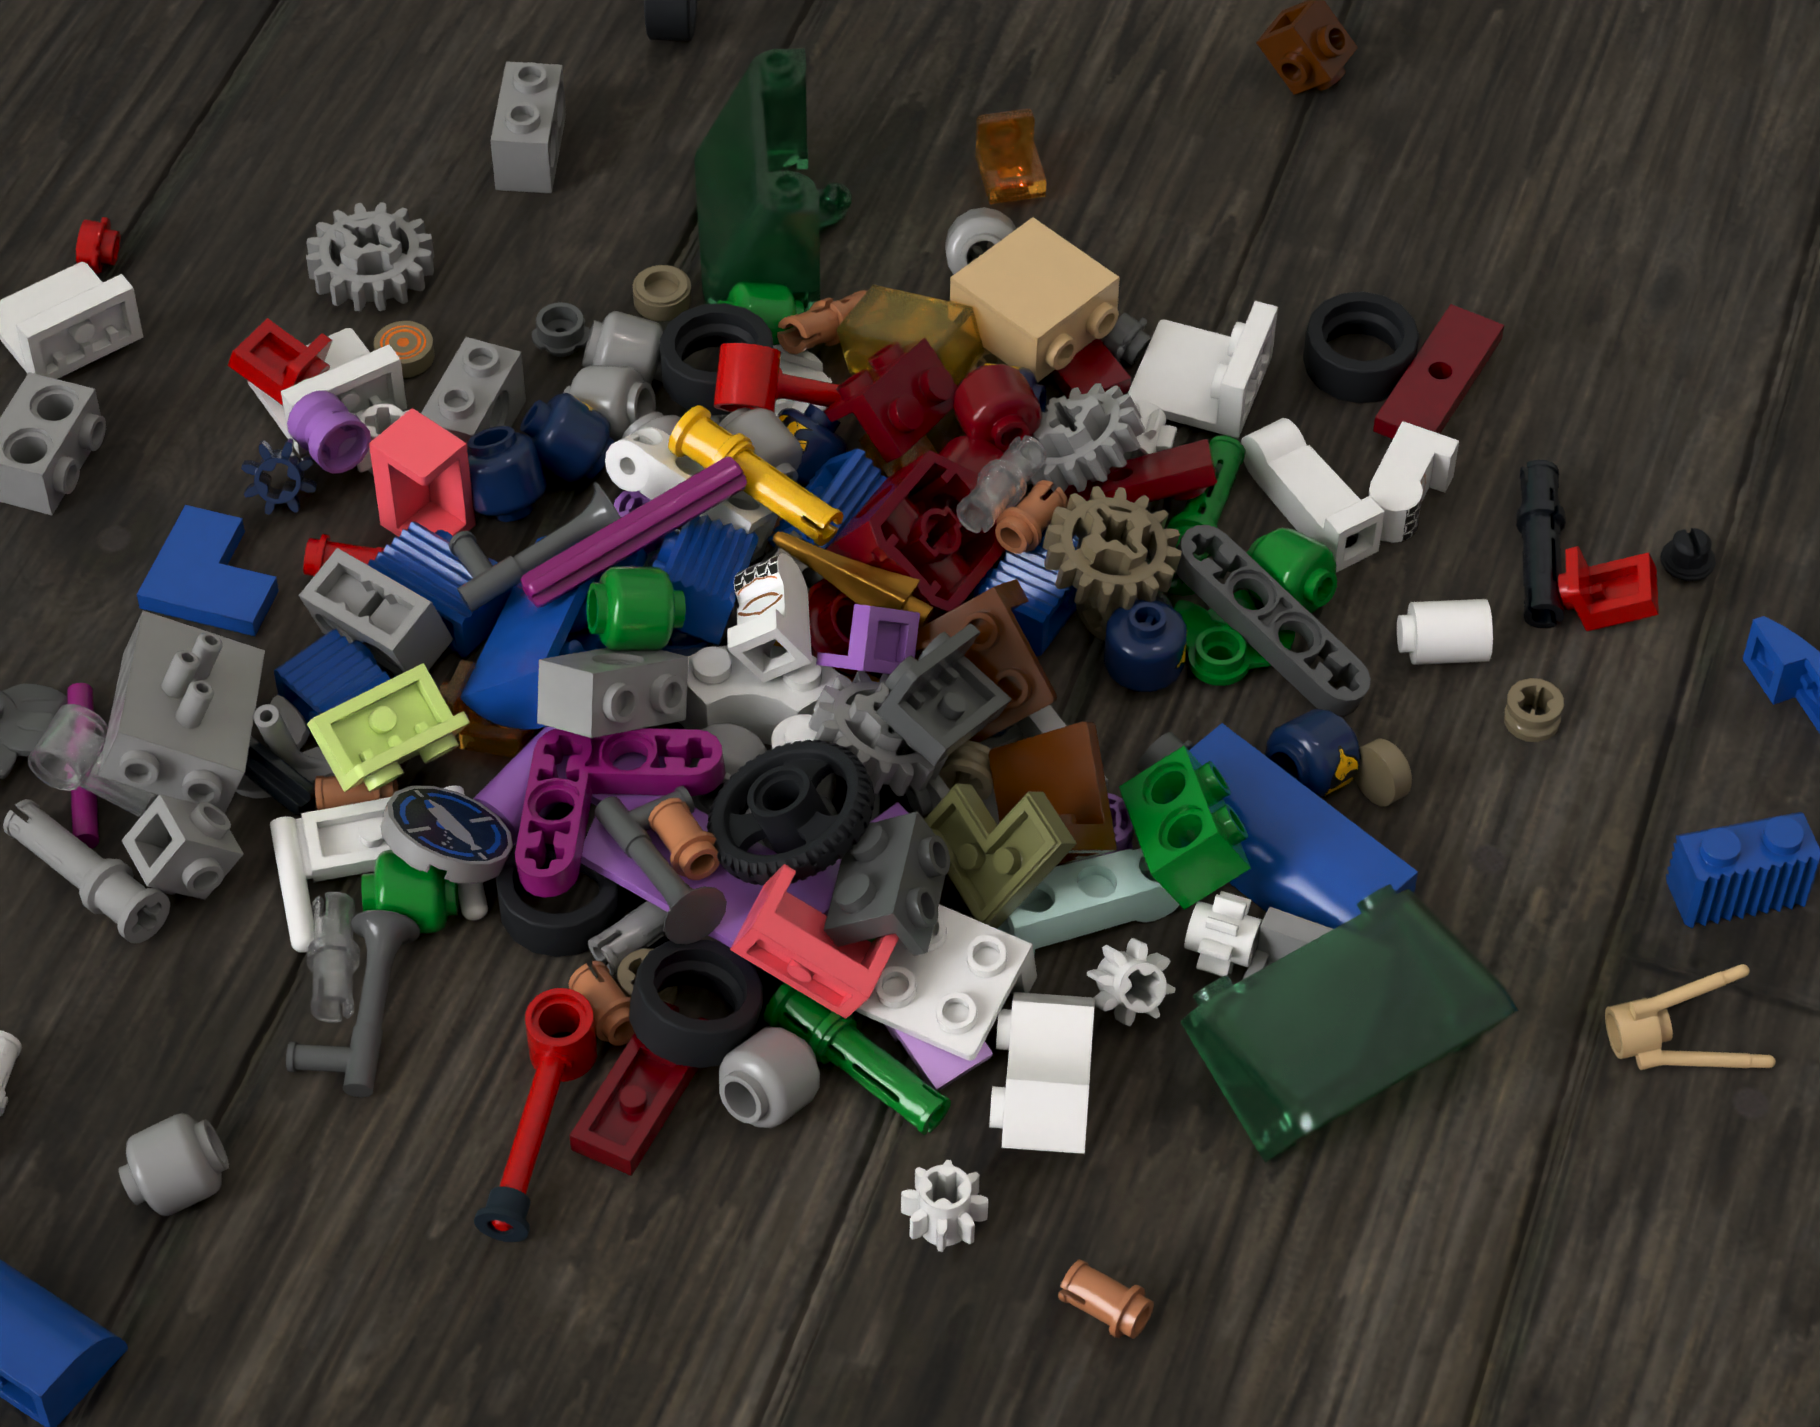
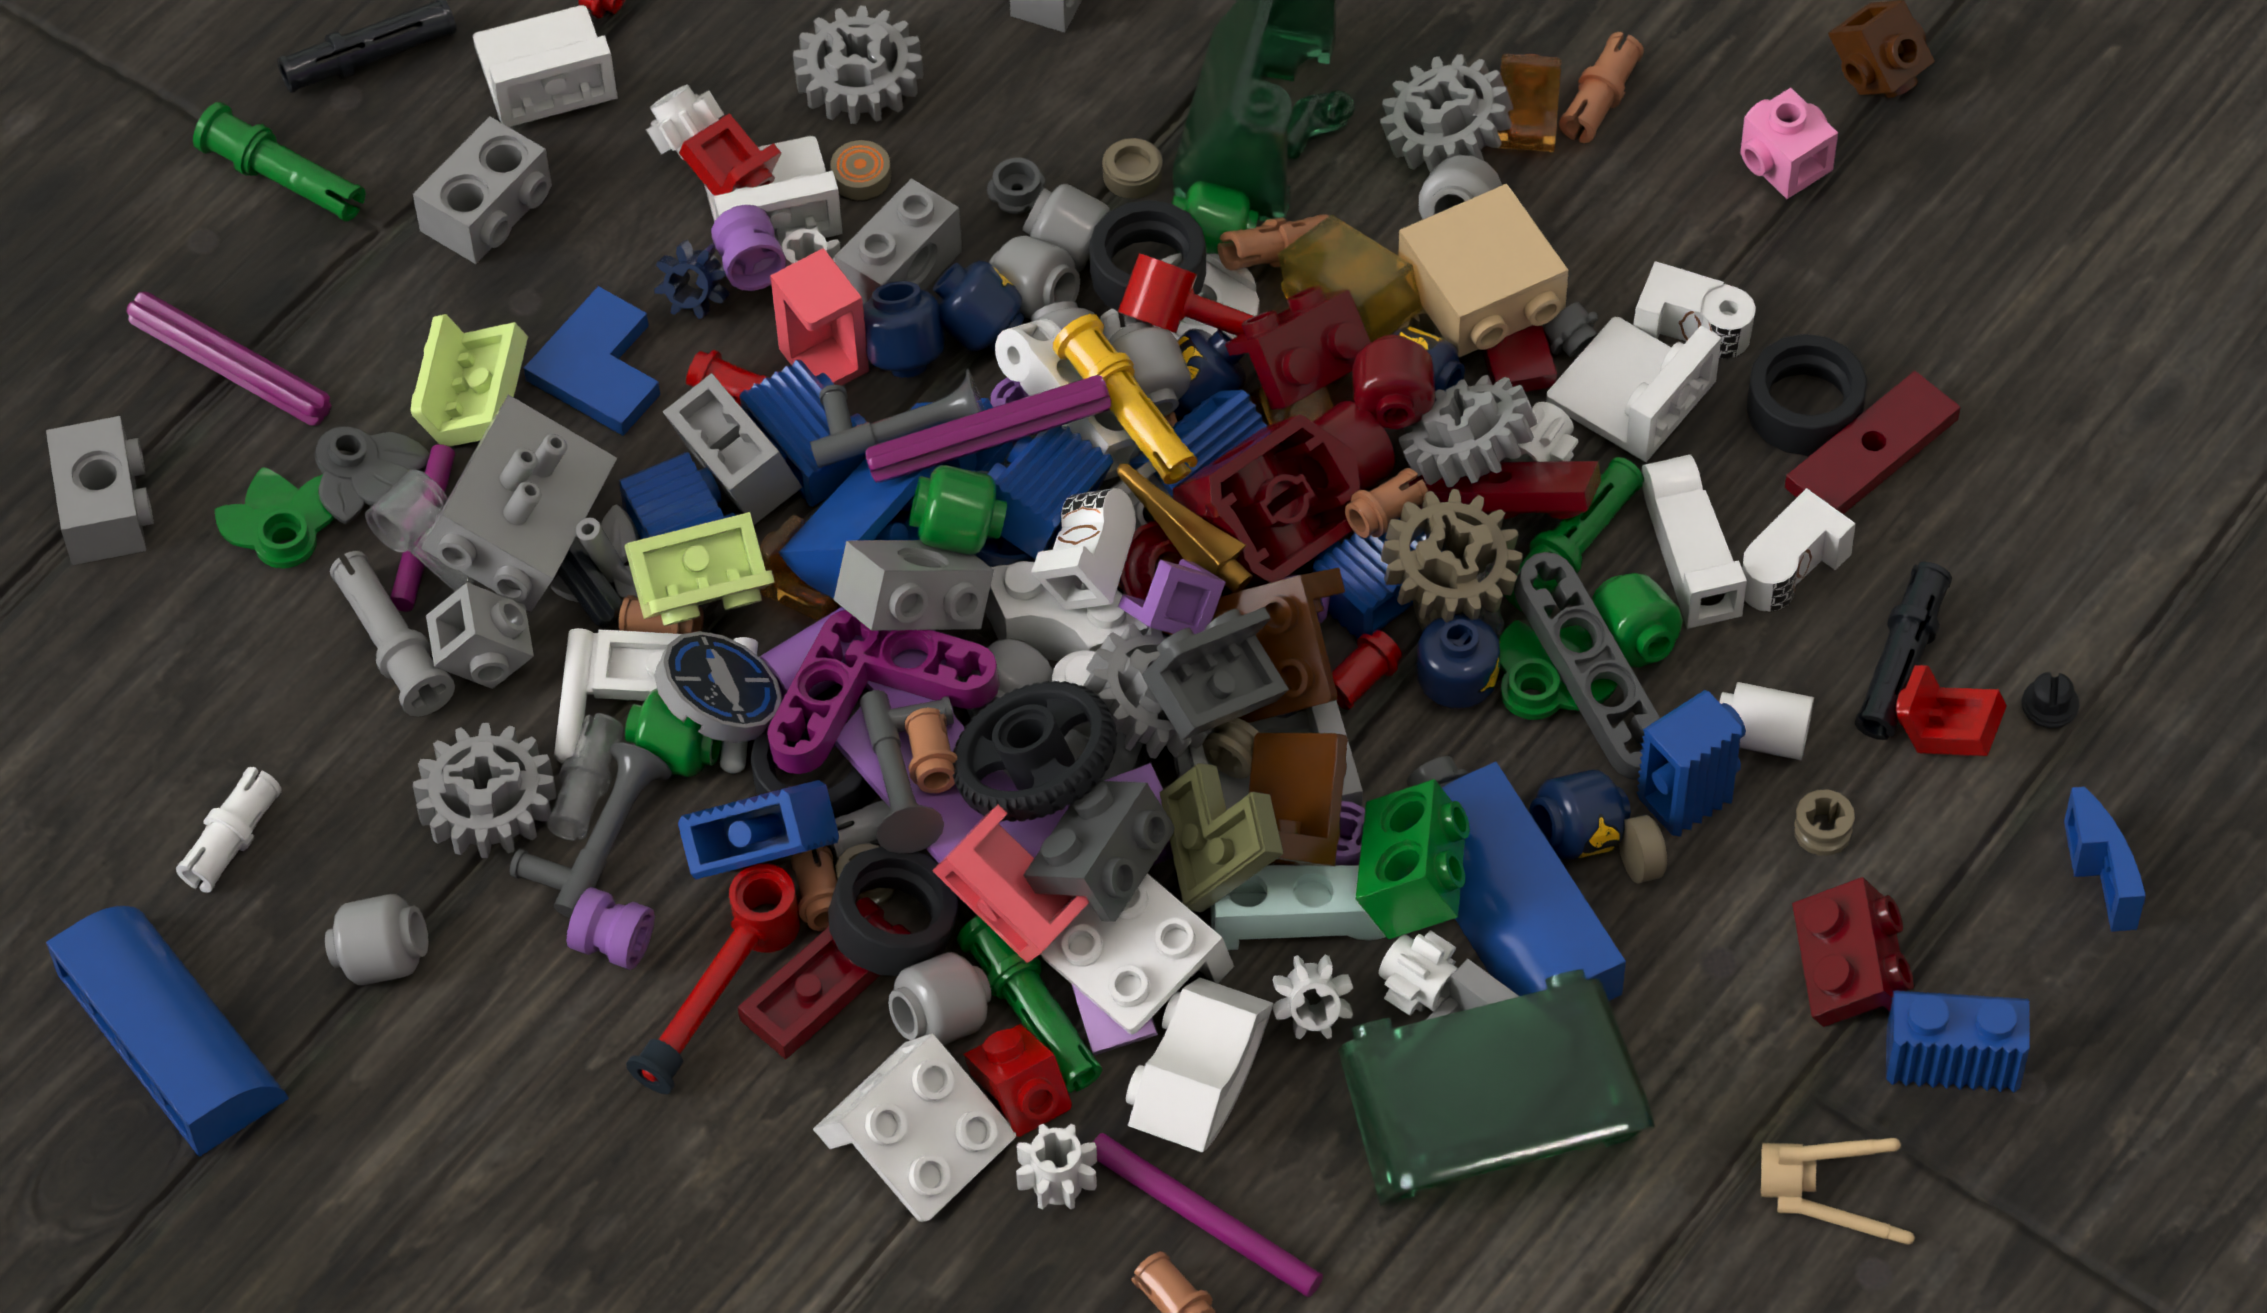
camera: 20 degrees right, 5 degrees up
clear pin [956,435,1047,533] -> none
none -> yellowish green bracket [411,314,528,447]
none -> light grey gear [413,723,557,858]
none -> medium lavender wheel [566,887,655,970]
none -> white gear [646,85,724,160]
none -> blue brick [678,780,839,880]
none -> white bracket [813,1033,1016,1222]
none -> red bracket [963,1024,1072,1137]
none -> magenta bar [1092,1133,1323,1298]
none -> red pin [1332,630,1402,710]
none -> light grey gear [1380,54,1513,173]
none -> nougat pin [1559,32,1644,143]
none -> white leg [1633,261,1756,359]
none -> blue brick [1636,690,1746,837]
none -> bright pink brick [1740,88,1838,199]
none -> dark red bracket [1792,877,1914,1027]

